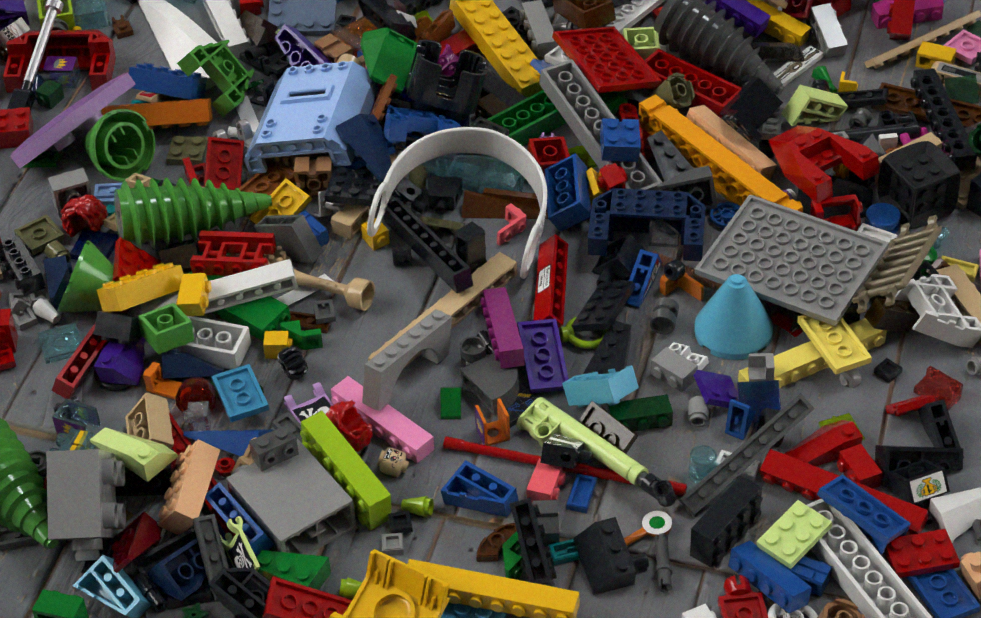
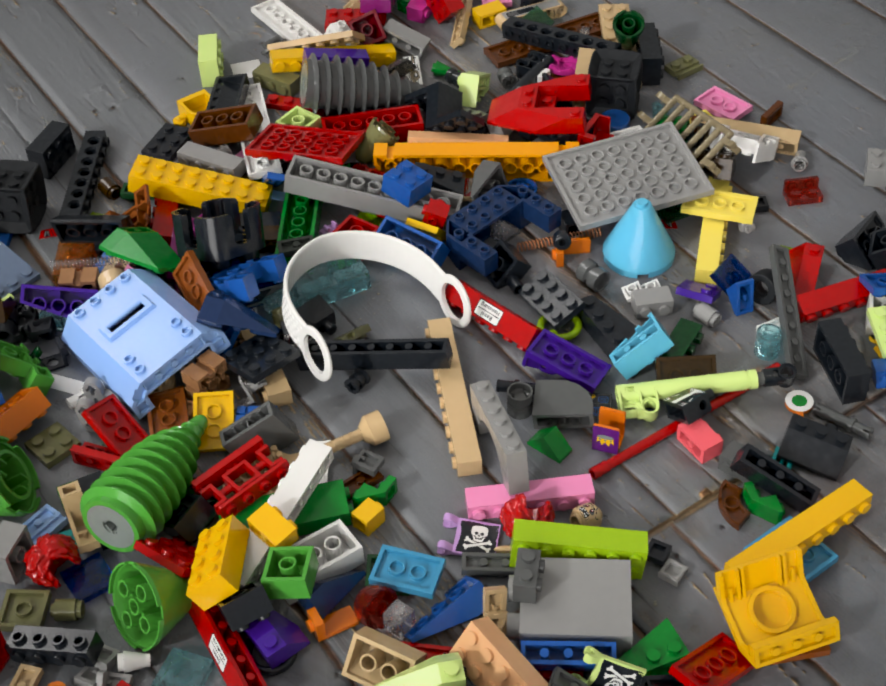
camera: 50 degrees left, 0 degrees up
dark blue slope [43,255,73,311] -> none
black gear [278,345,308,381] -> none
black tile [335,14,357,32] -> none
lime cone [339,577,362,599] -> none
yellow brick [361,217,390,250] -> none
lime cone [401,496,434,517] -> none
blue wedge [440,460,519,517] -> none
black brick [455,221,487,274] -> none
reddish brown wedge [462,188,548,219] -> none
magenta brick [480,287,525,369] -> none
coral bracket [497,203,527,246] -> none
blue tile [566,474,597,514] -> none
blue slope [625,249,662,308] -> none
light grey panel [748,353,775,382] -> none
black tile [835,88,889,108] -> none
red brick [837,444,882,489] -> none
yellow panel [838,71,858,93] -> none
red plate [885,395,935,416] -> none
black slope [918,399,964,458] -> none

